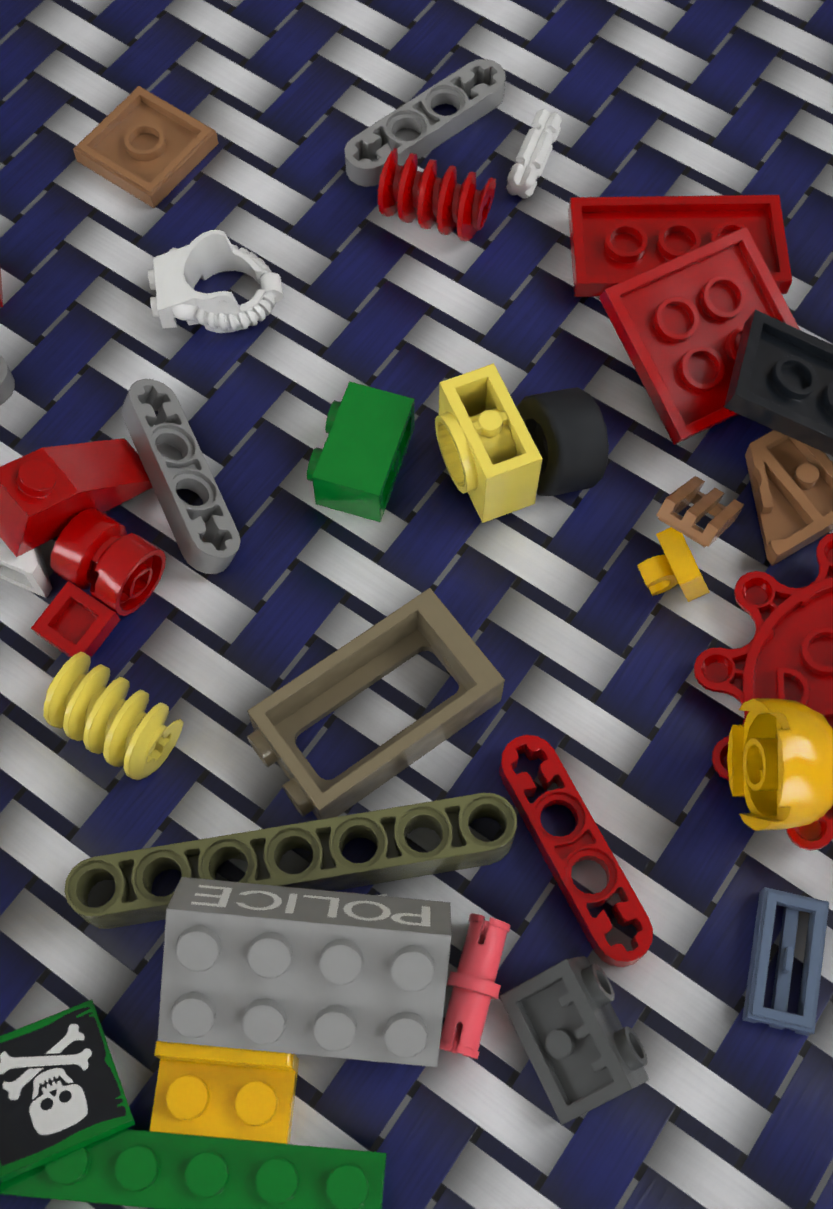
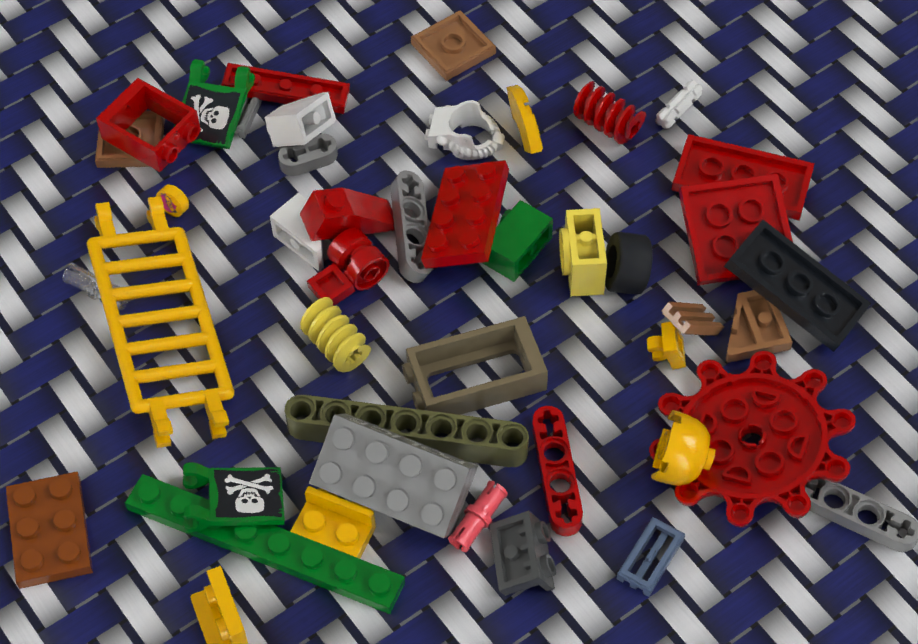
camera: 20 degrees right, 10 degrees down
light grey beam [344,59,506,187] -> none
none -> red plate [421,160,509,269]
none -> yellow tile [506,85,543,154]

